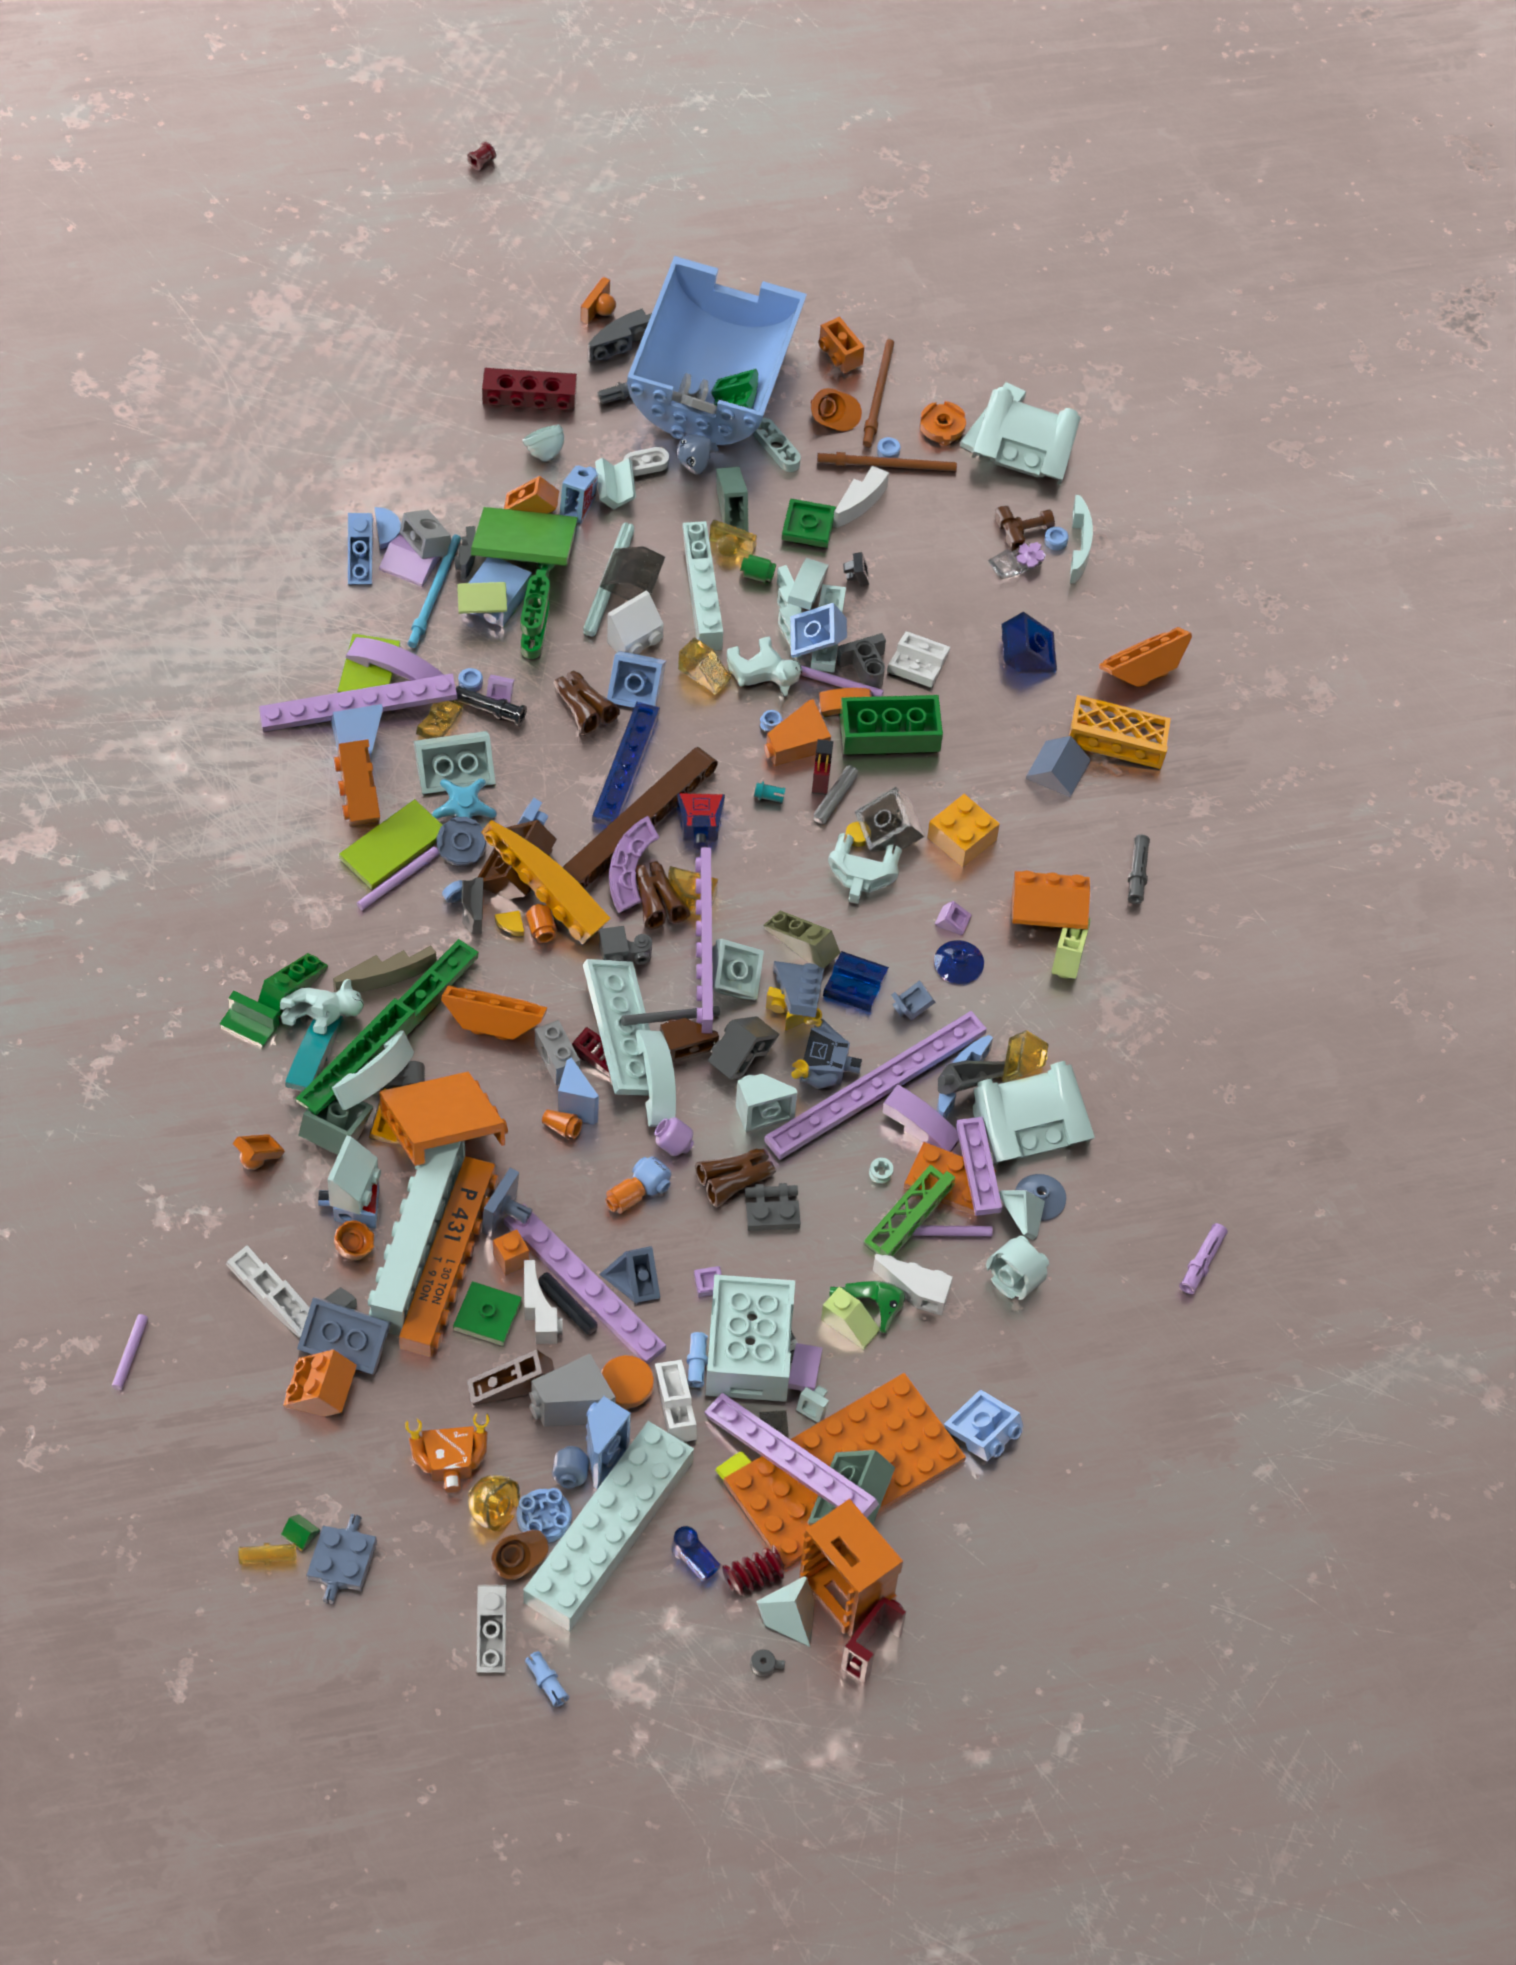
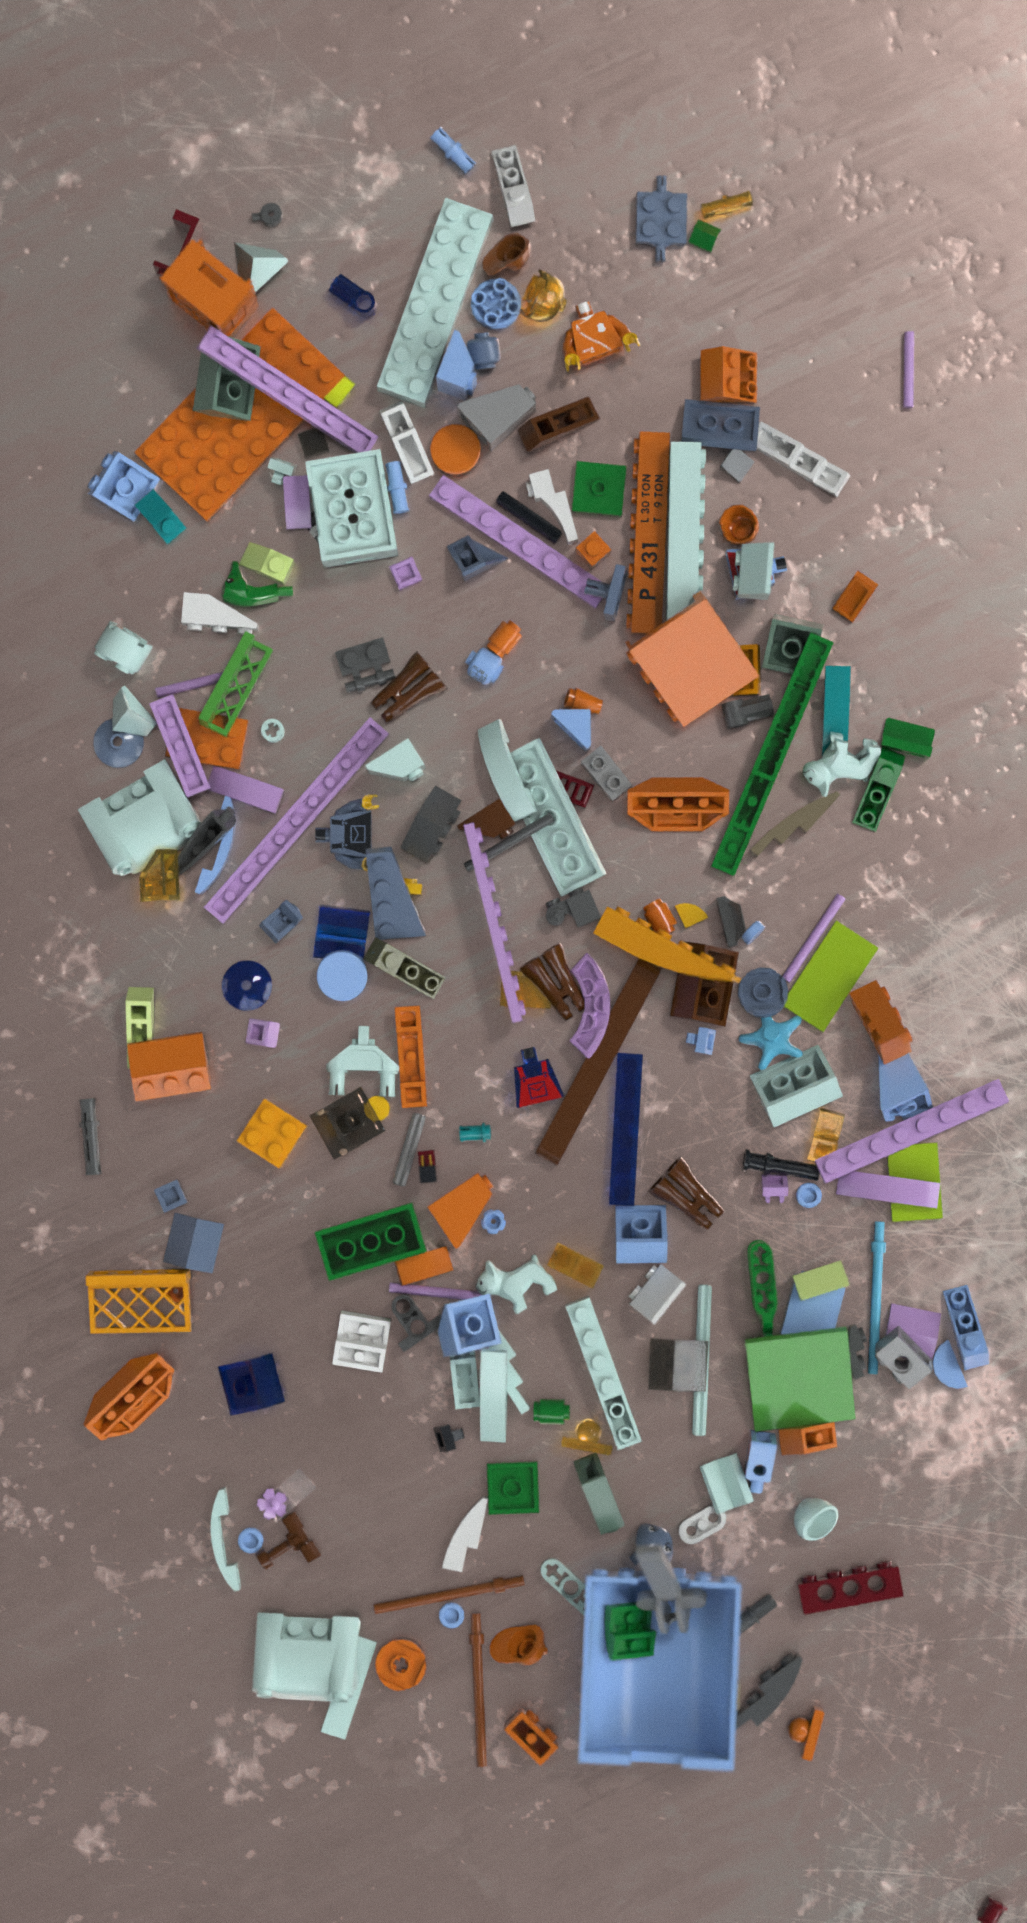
camera: 175 degrees right, 30 degrees up
light aqua slope [332,1030,414,1110] -> none
lavender head [654,1117,694,1156] -> none
light aqua slope [712,939,764,1000] -> none
dark red piece [722,1545,784,1596] -> none
none -> teal slope [134,489,186,544]
none -> sand blue plate [154,1179,188,1213]
none -> light blue tile [317,950,368,1001]
none -> orange slope [395,1005,427,1108]

